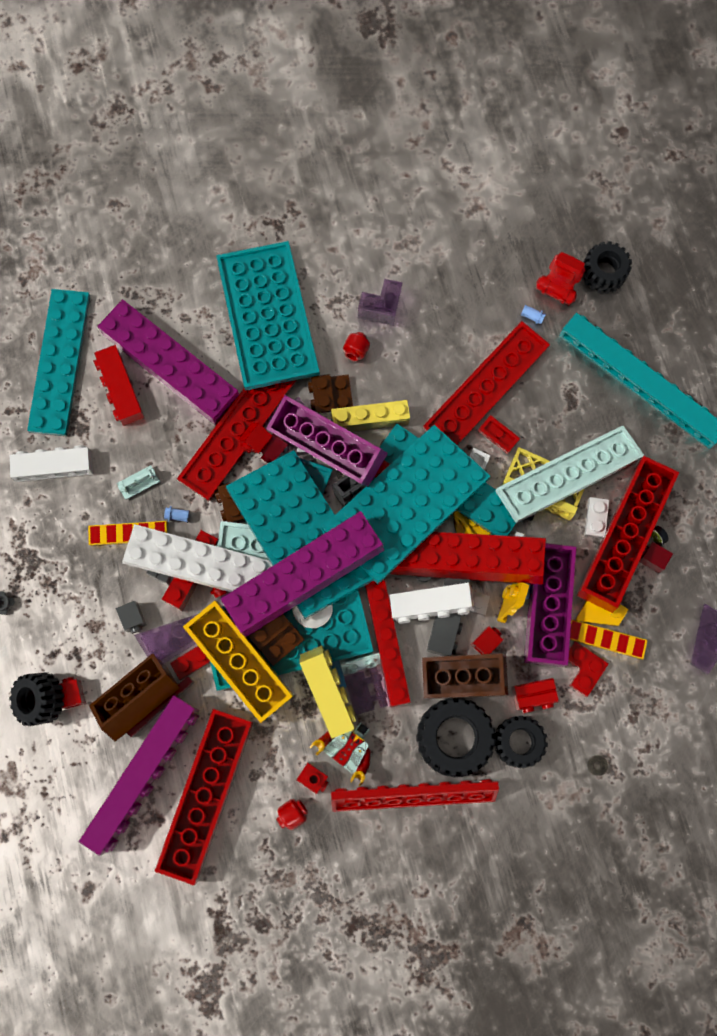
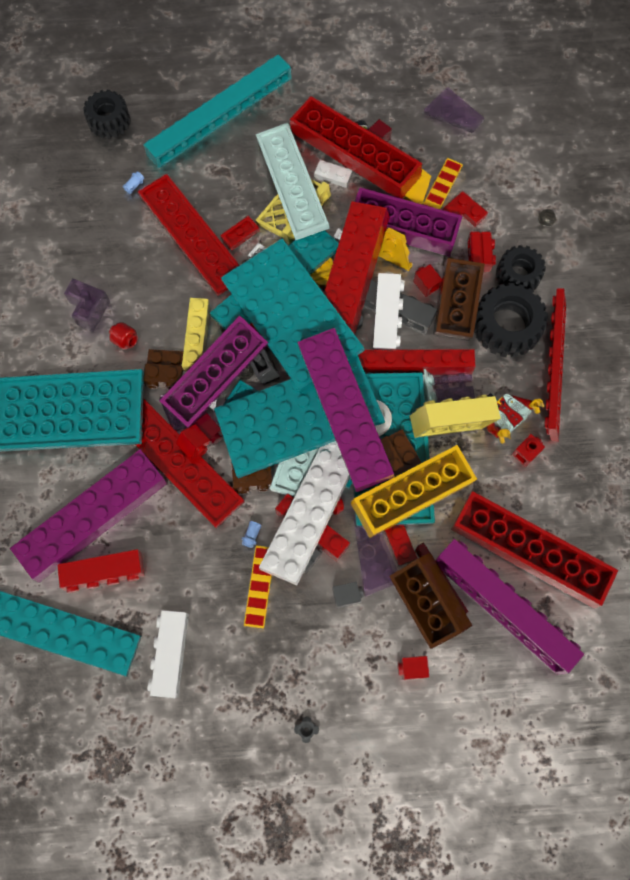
camera: 75 degrees left, 5 degrees down
black tyre [9,672,64,726] -> none
light aqua hinge [117,465,160,500] -> none
red head [276,799,308,831] -> none
red piece [536,252,585,306] -> none

